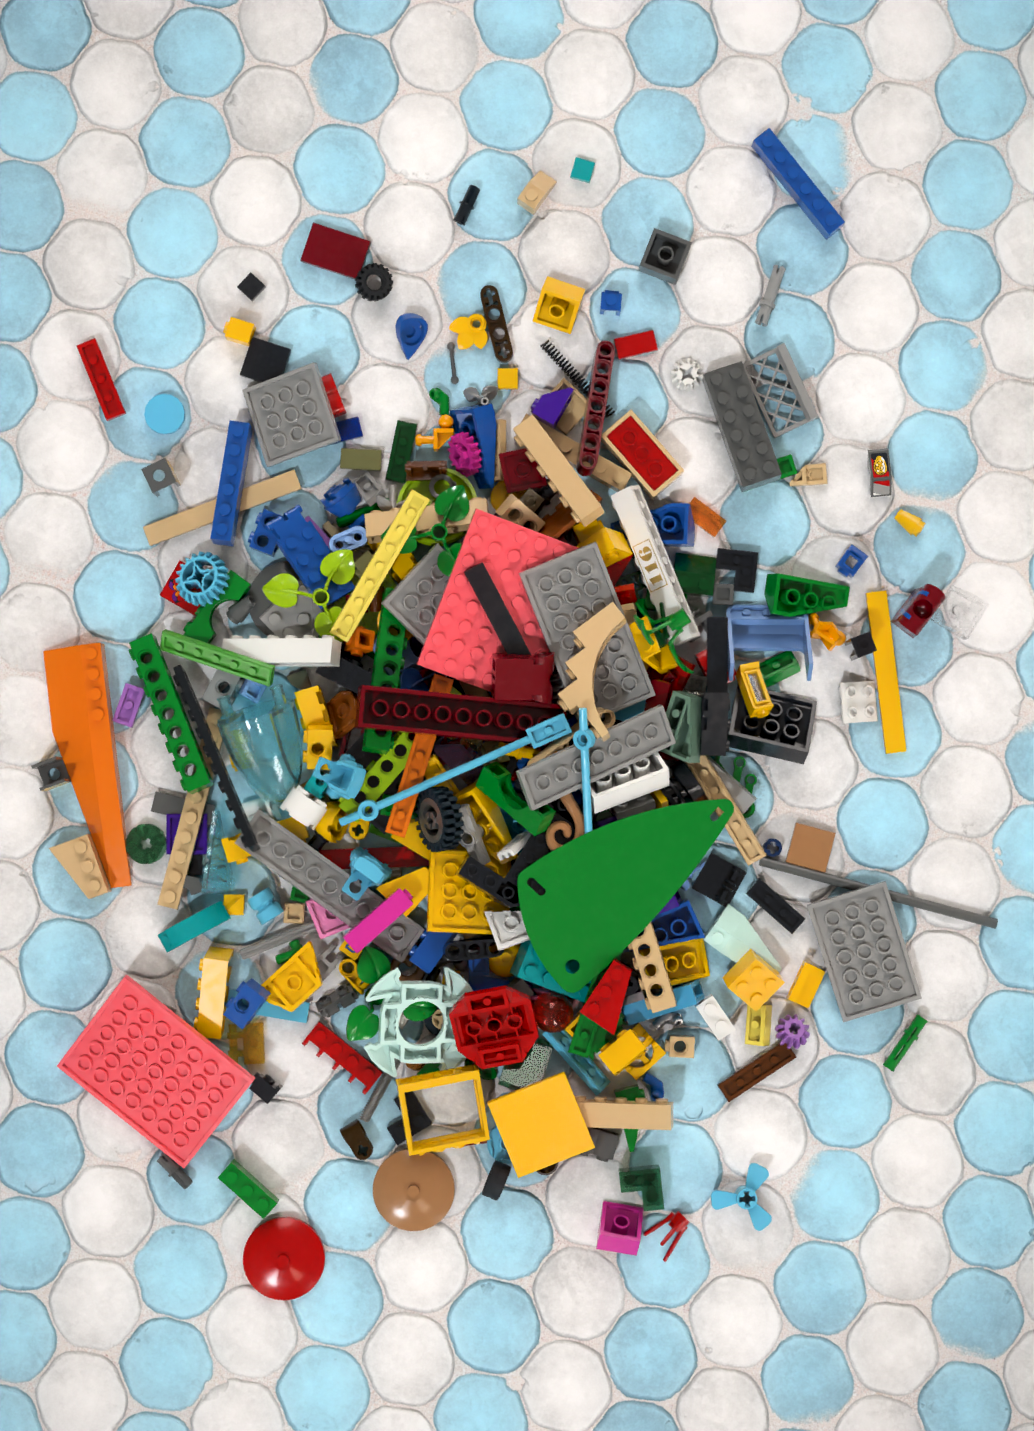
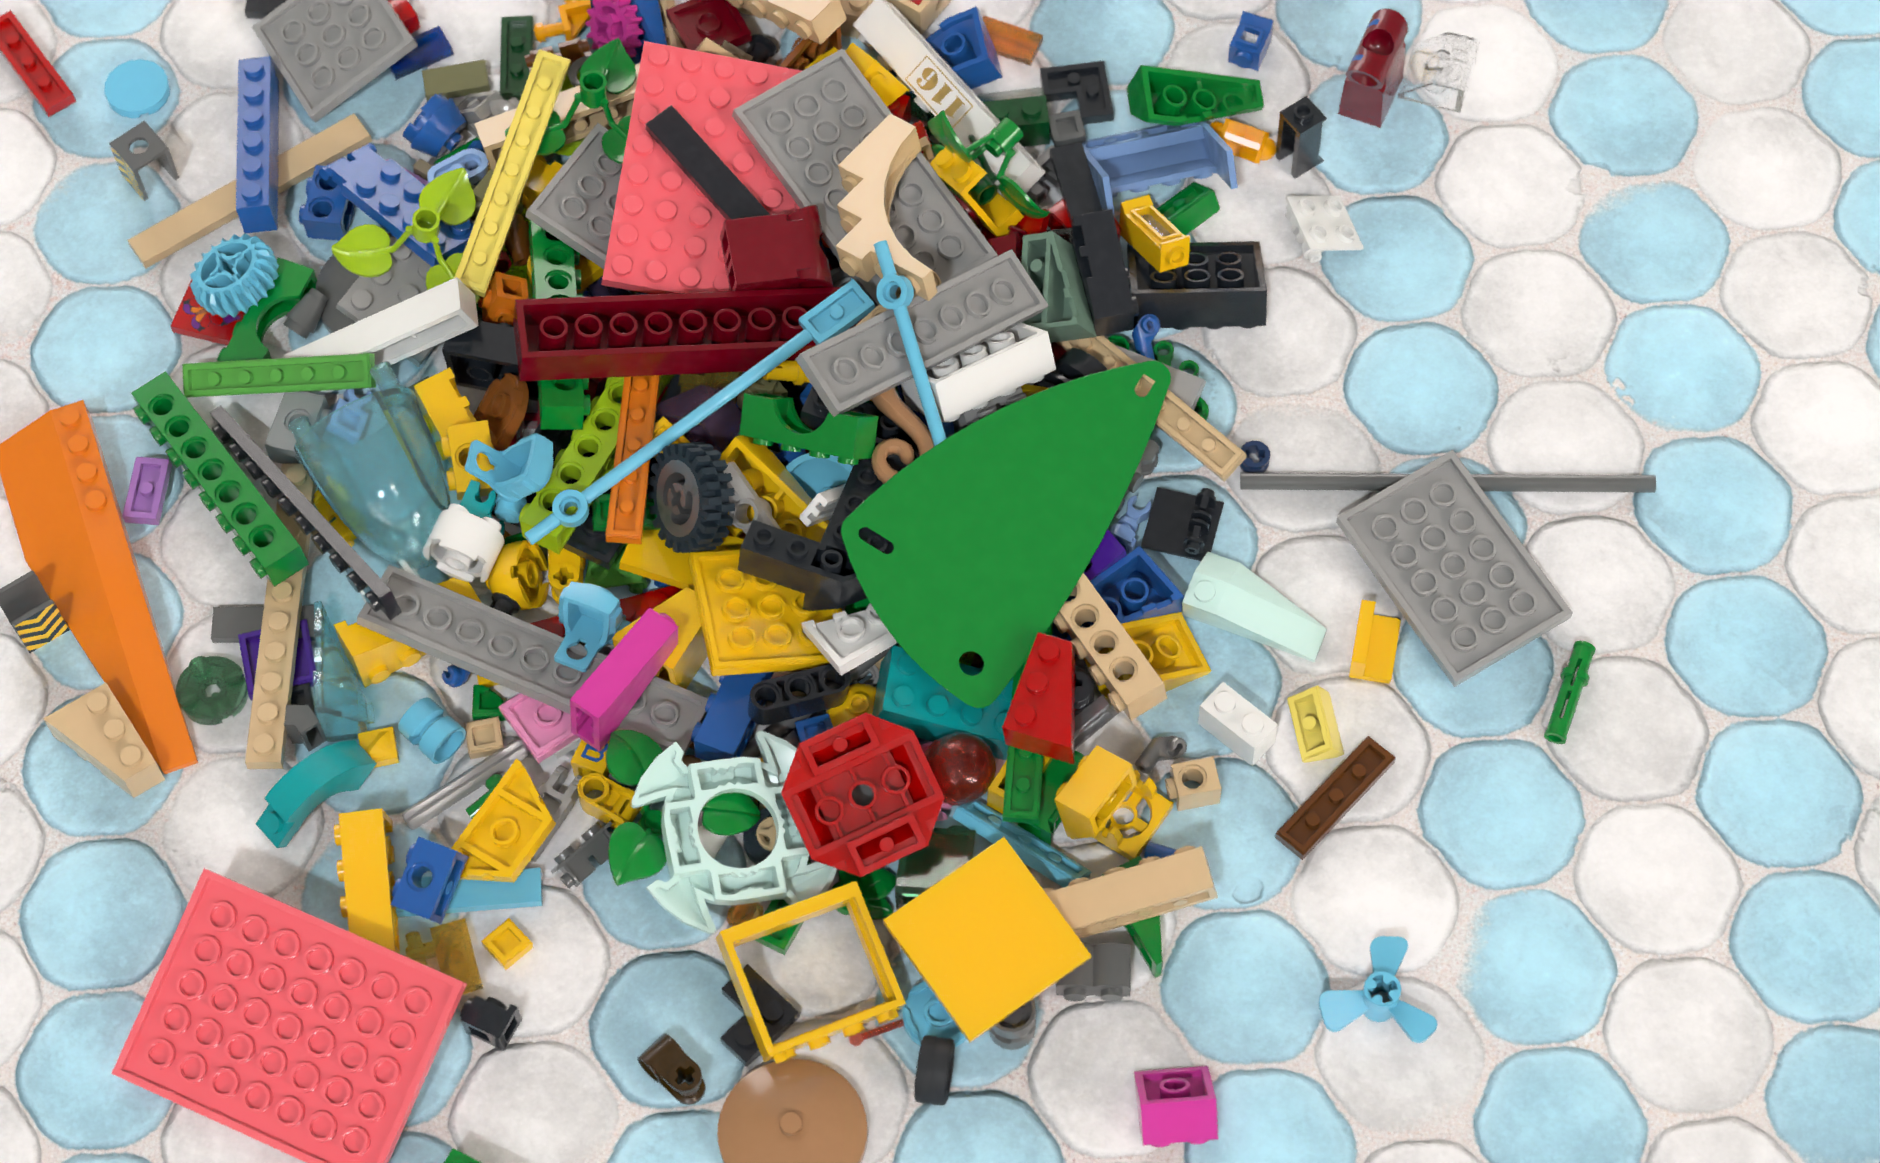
camera: 10 degrees left, 25 degrees down
red hinge [302,1021,383,1095] -> none
light grey axle [359,1058,401,1122] -> none
clear green brick [618,1164,664,1211] -> none
dark azure slope [622,979,705,1026] -> none
red plant [643,1211,690,1262] -> none
yellow brick [722,949,785,1011] -> none
black plate [745,878,805,934] -> none
medium lavender gear [775,1014,810,1049] -> none
medium nougat tile [785,823,836,872] -> none
yellow tile [865,591,906,754] -> none
none -> yellow tile [481,918,534,970]
none -> blue arm [1132,314,1160,360]

